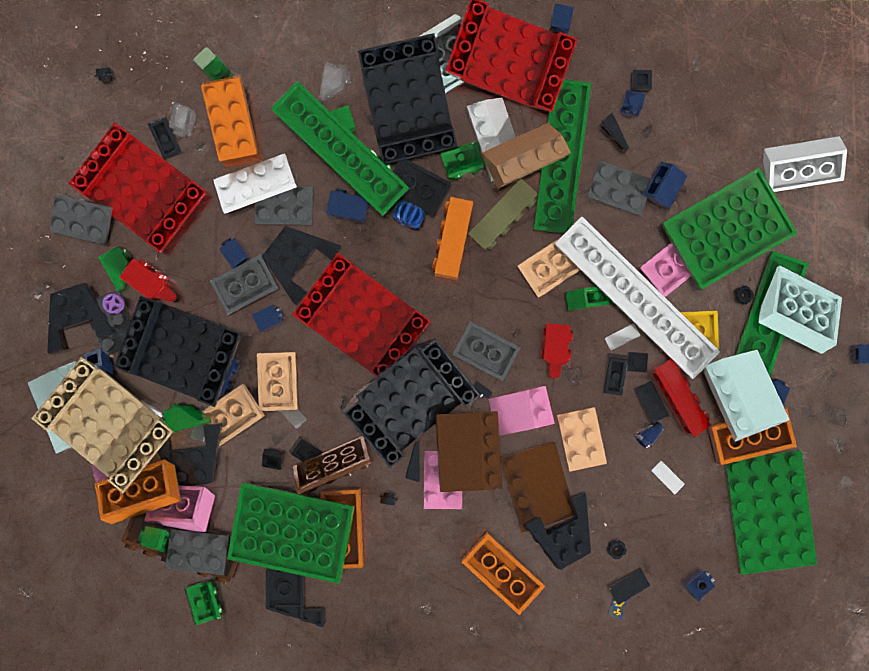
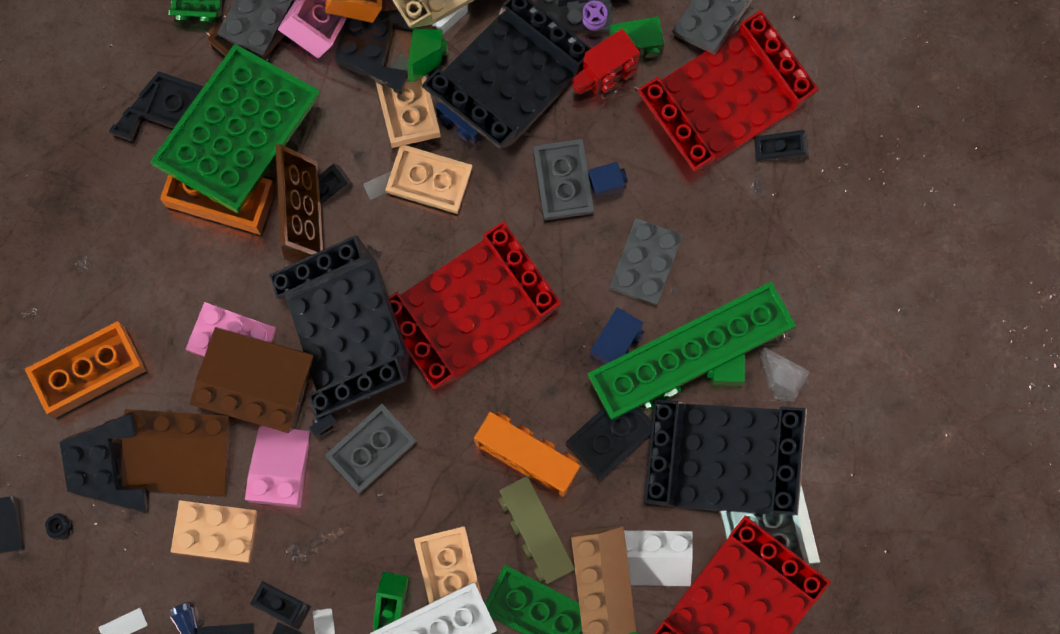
camera: 110 degrees right, 10 degrees down
black plate [94,67,113,81] -> none
clear slope [169,102,199,138] -> none
green slope [193,47,233,81] -> none
orange brick [201,75,258,162] -> none
white plate [213,153,297,214] -> none
dark blue brick [252,305,284,332] -> none
black wing [262,226,342,306] -> none
black plate [262,448,283,470] -> none
black plate [379,492,398,506] -> none
blue gear [392,200,425,229] -> none
black slope [405,440,420,482] -> none
green bracket [440,141,485,179] -> none
red hinge [541,323,573,379] -> none

